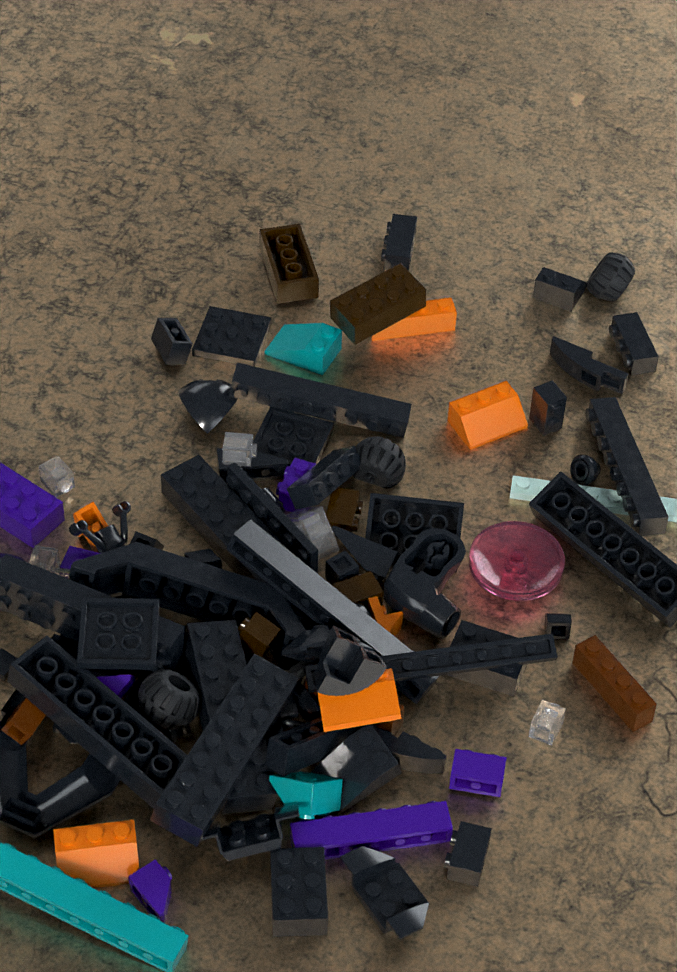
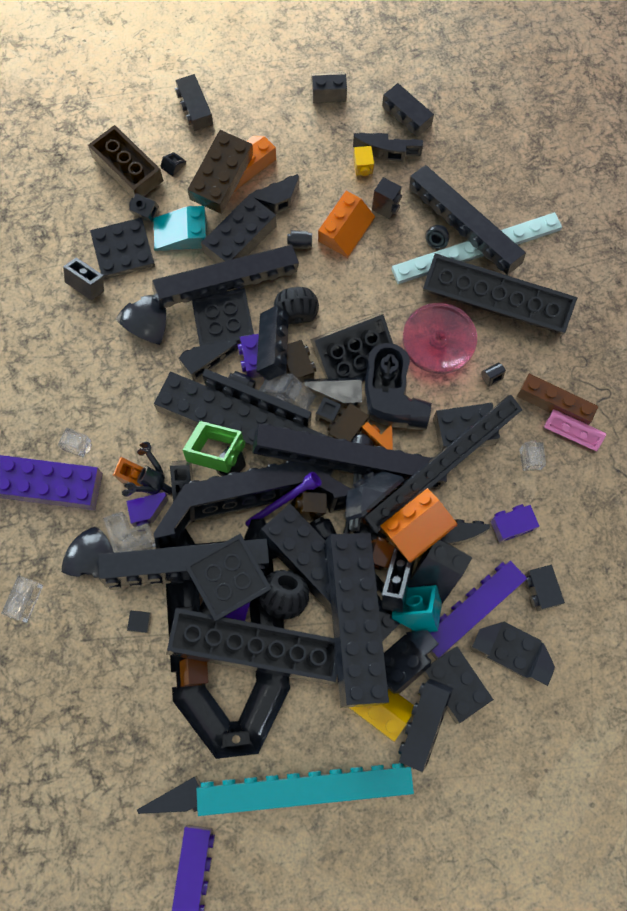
camera: 30 degrees left, 25 degrees up
orange slope [54,820,139,888] -> none
dark purple slope [128,859,173,923] -> none
clear brick [223,432,257,467] -> none
black brick [316,626,387,696] -> none
black wheel [587,252,635,302] -> none
none -> black brick [129,194,159,222]
none -> black slope [160,152,187,176]
none -> bright green window [183,421,245,473]
none -> black brick [201,194,277,264]
none -> dark purple piece [245,472,321,527]
none -> black slope [250,174,299,214]
none -> black brick [287,230,312,249]
none -> yellow slope [348,689,414,742]
none -> yellow brick [353,146,374,176]
none -> reddish brown brick [371,538,395,571]
none -> black brick [398,679,454,773]
none -> bright pink plate [544,409,606,451]

